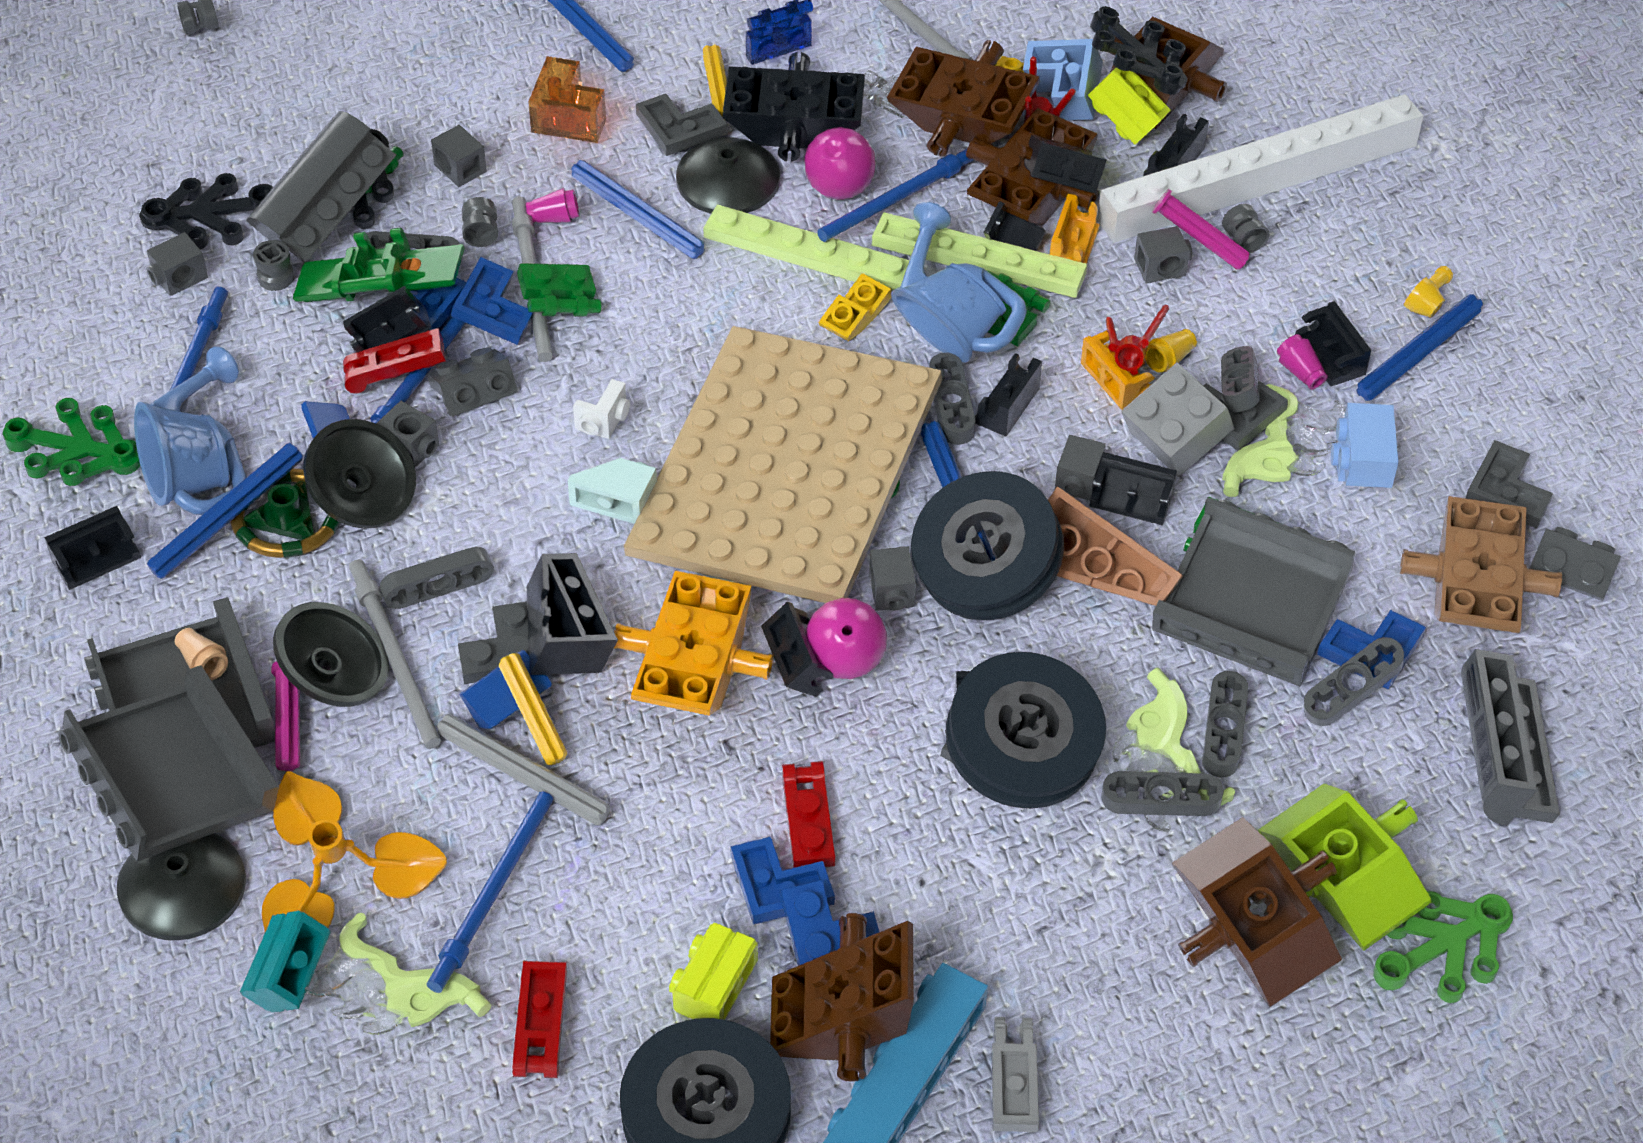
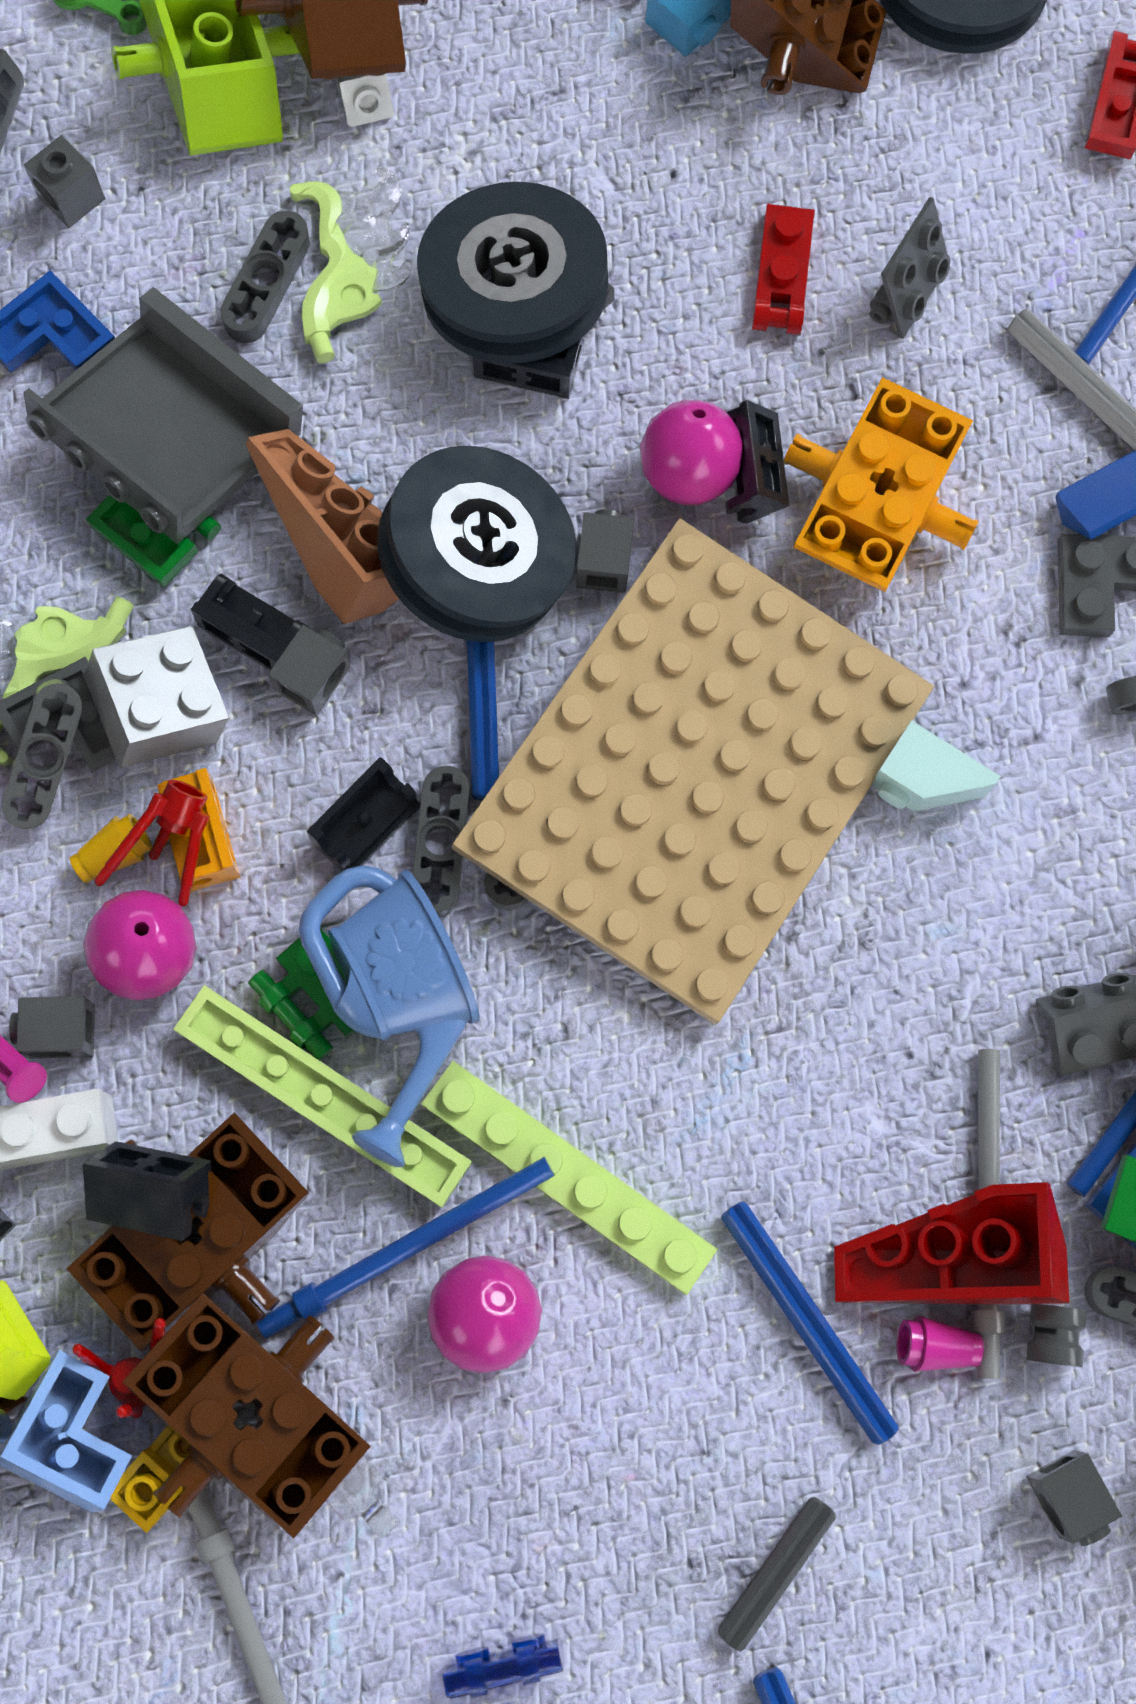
camera: 170 degrees left, 25 degrees up
blue plate [451,257,533,345] -> none
yellow axle [499,653,567,766] -> none
green plate [517,263,601,317] -> none
black wedge [526,553,618,675] -> none
clear orange brick [528,56,606,143] -> none
white bracket [573,379,630,439] -> none
dark grey plate [636,93,728,156] -> none
neon yellow brick [669,922,758,1020] -> none
pearl dark grey dish [676,137,780,214] -> none
yellow axle [703,44,727,117] -> none
black slope [723,52,865,162] -> none
blue plate [730,837,835,925] -> none
blue plate [779,880,879,966] -> none
yellow slope [818,273,892,341] -> none
black bracket [984,201,1046,251] -> none
light orange hinge [1050,194,1100,264] -> none
dark grey beam [1101,771,1224,816] -> none
dark grey beam [1304,637,1404,726] -> none
none -> dark grey brick [24,135,105,228]
none -> dark pink piece [83,890,197,1001]
none -> dark grey axle [718,1497,836,1652]
none -> red wedge [834,1182,1070,1305]
none -> dark grey hinge [869,197,950,339]

